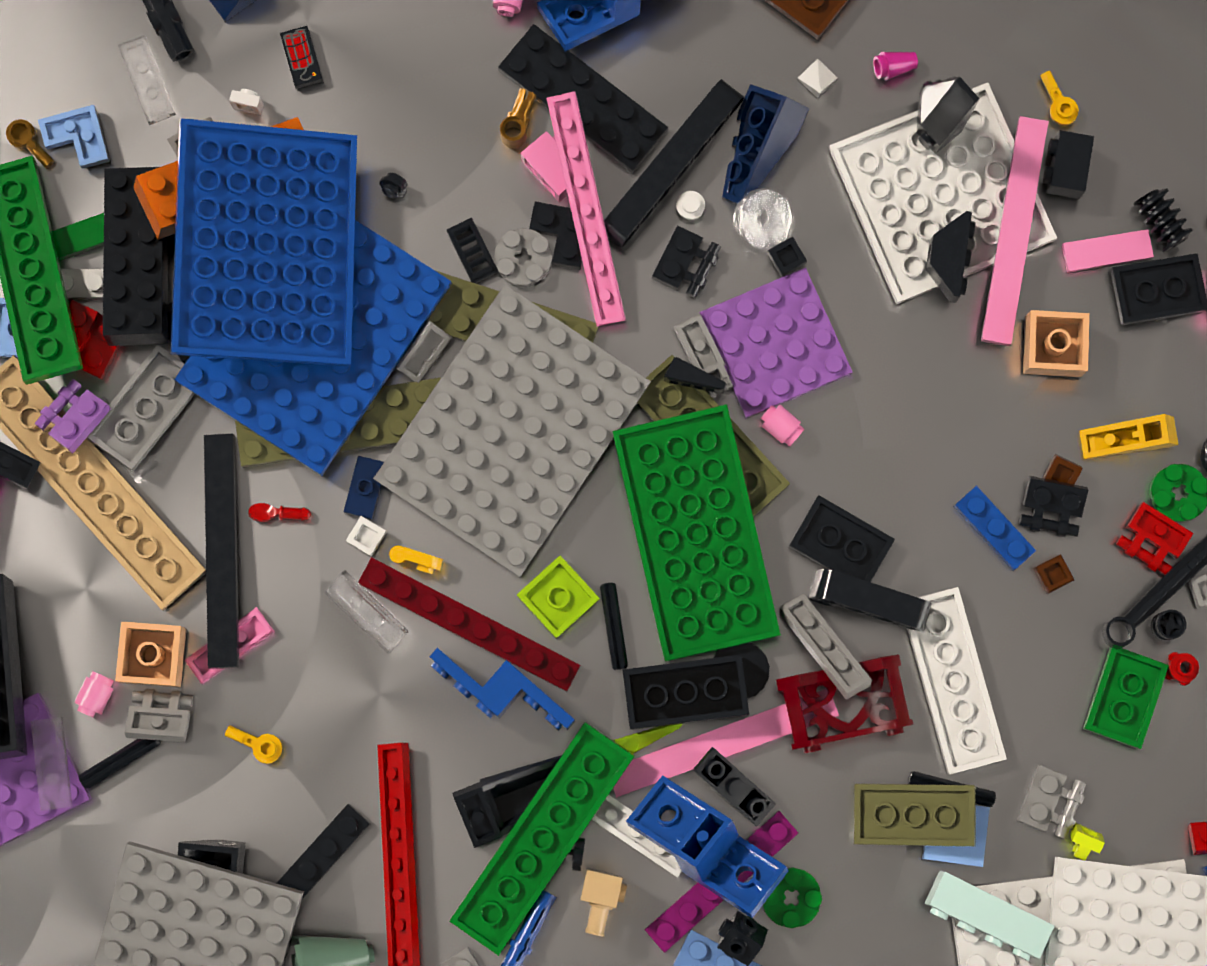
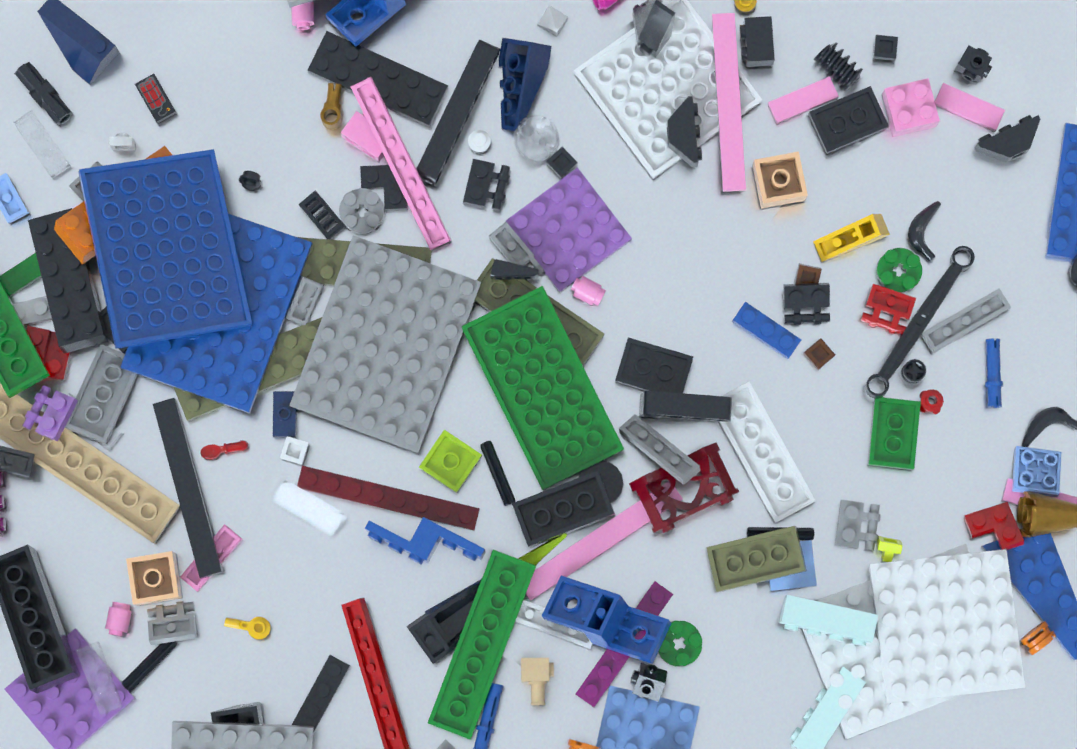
camera: 10 degrees left, 0 degrees up
yellow plate [389,545,444,574] -> none
black piece [568,838,585,871] -> none
black slope [693,747,776,826] -> none

